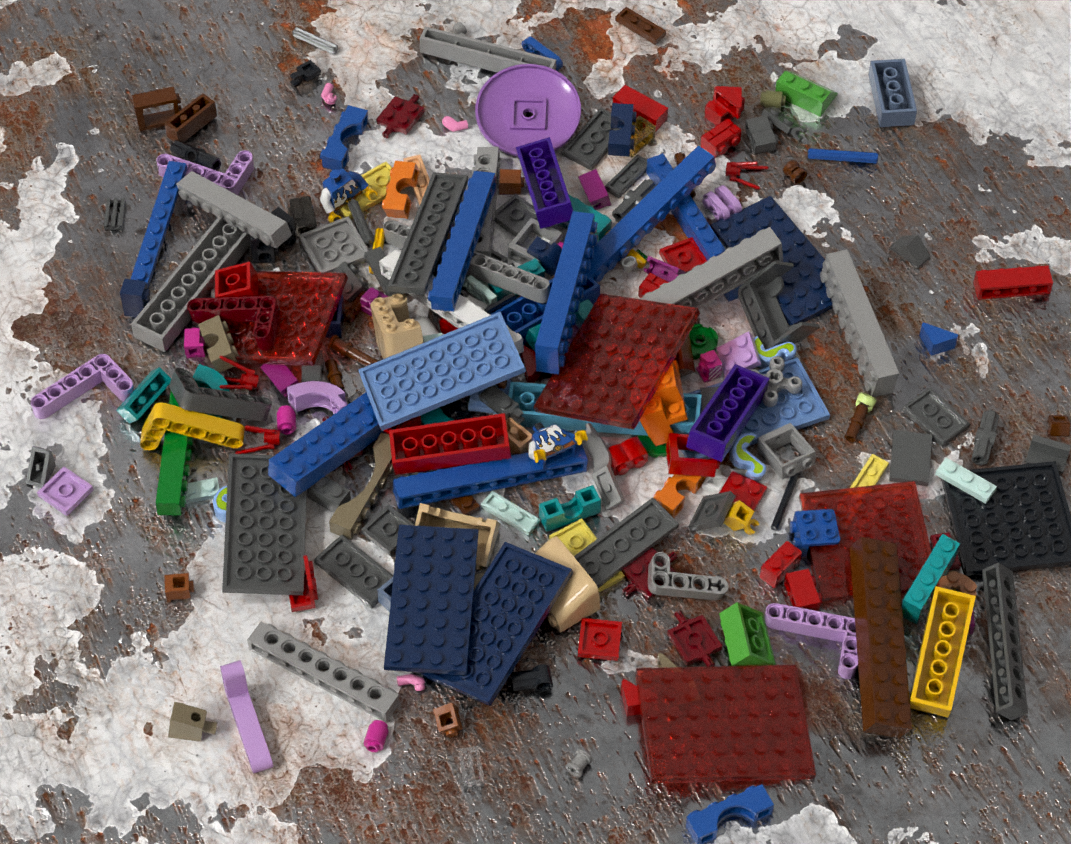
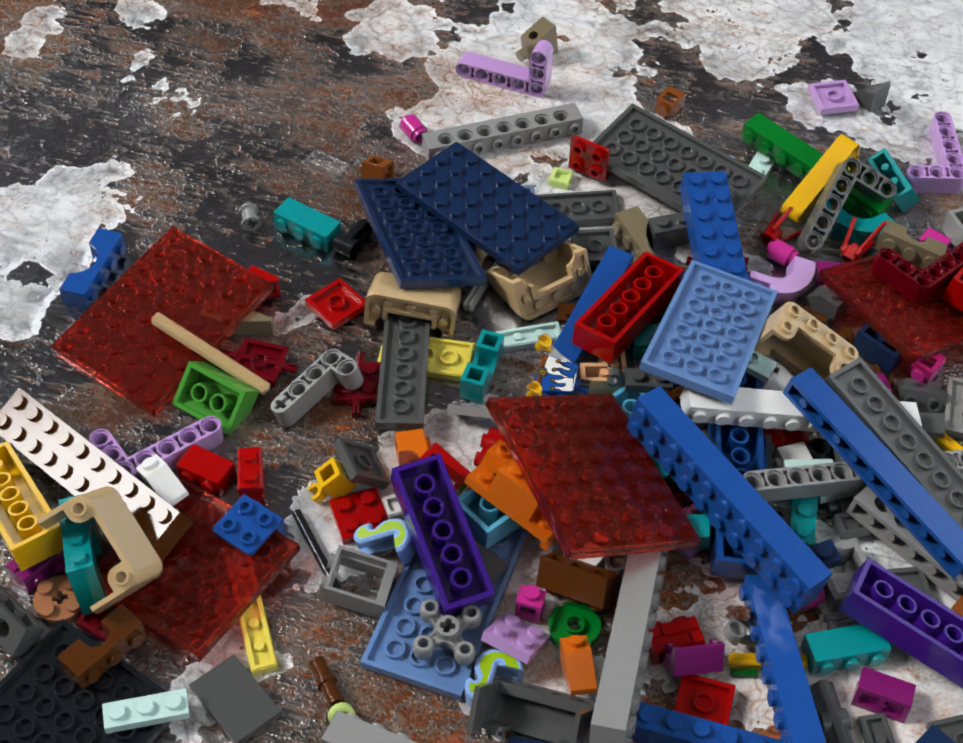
camera: 130 degrees right, 5 degrees down
none -> tan windscreen [36,486,163,614]
none -> reddish brown arch [57,604,147,689]
none -> white slope [136,454,189,506]
none -> tan axle [151,312,271,395]
none -> teal brick [273,197,342,252]
none -> yellowish green tile [548,167,574,190]
none -> orange slope [560,635,598,696]
none -> reddish brown axle [725,605,752,621]

